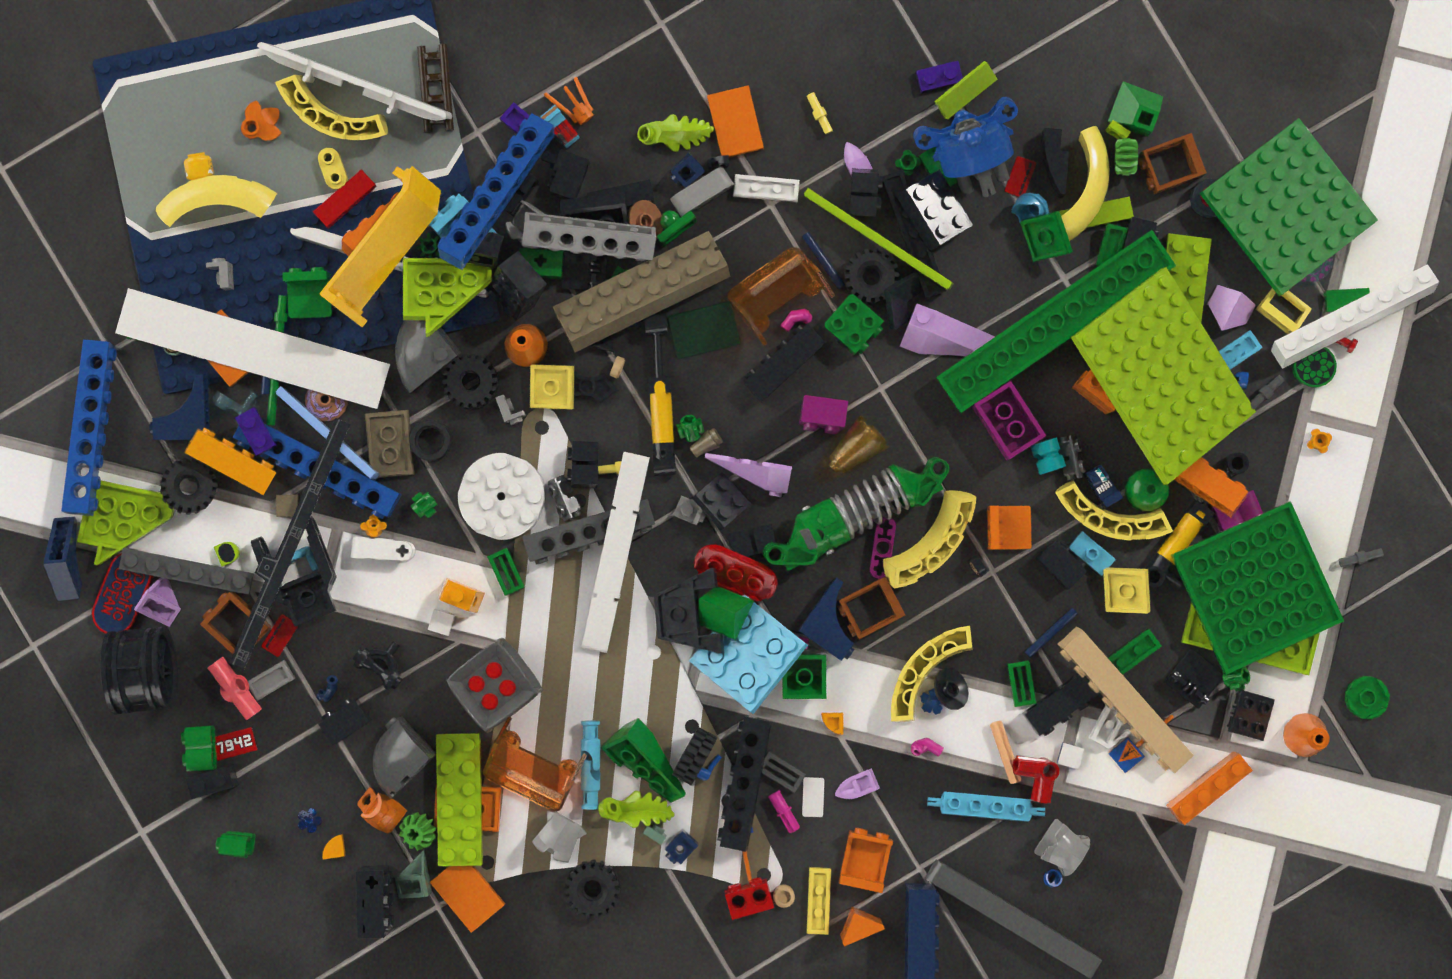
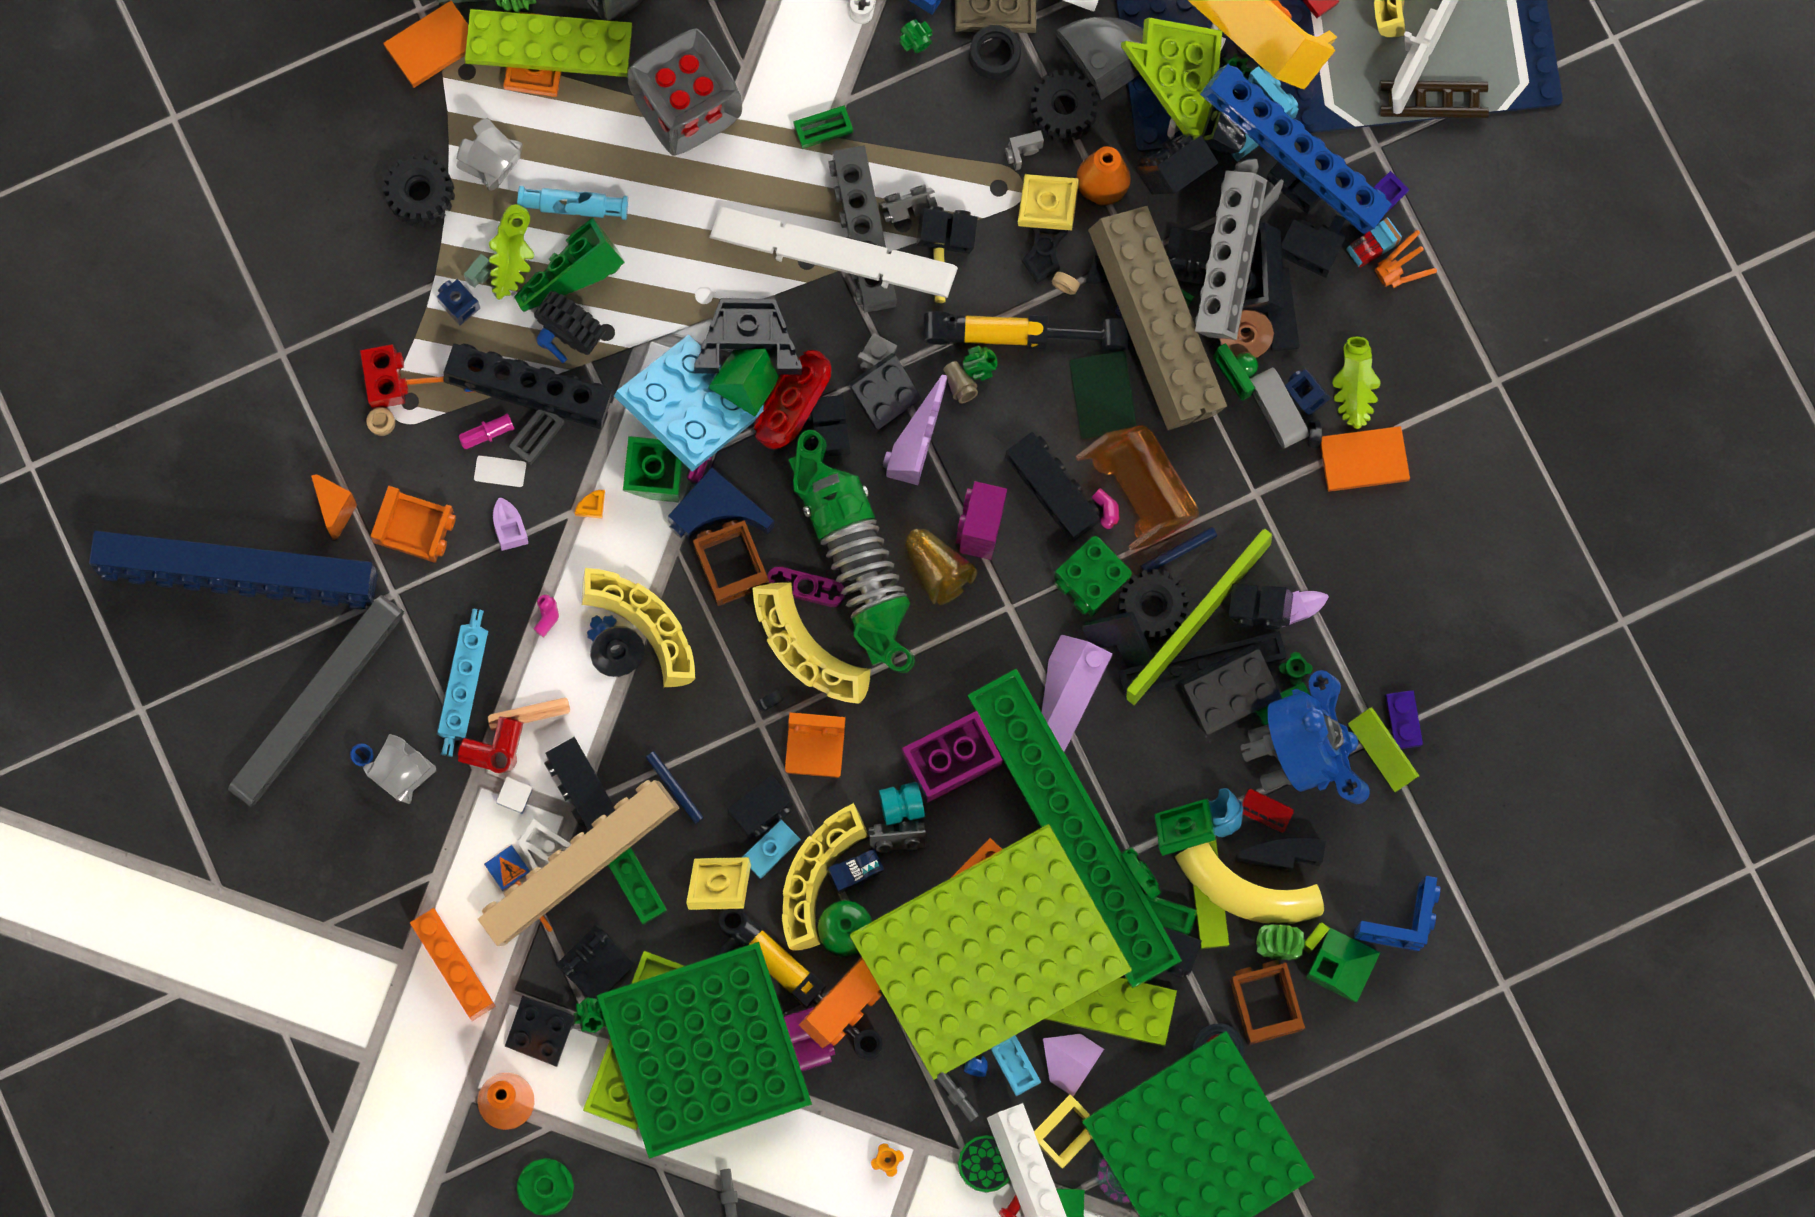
camera: 90 degrees right, 10 degrees down
white tile [428,609,455,636] -> none
light orange torso [439,578,485,613] -> none
white piece [458,453,546,540] -> none
clear orange windscreen [483,716,587,811] -> none
green brick [519,247,564,280] -> none
white tile [733,174,800,202] -> none
light yellow bar [807,92,833,135] -> none
light yellow tile [807,867,831,935] -> none
green tile [1007,660,1036,707] -> none
none -> green tile [1122,847,1162,899]
none -> blue bracket [1353,876,1441,951]

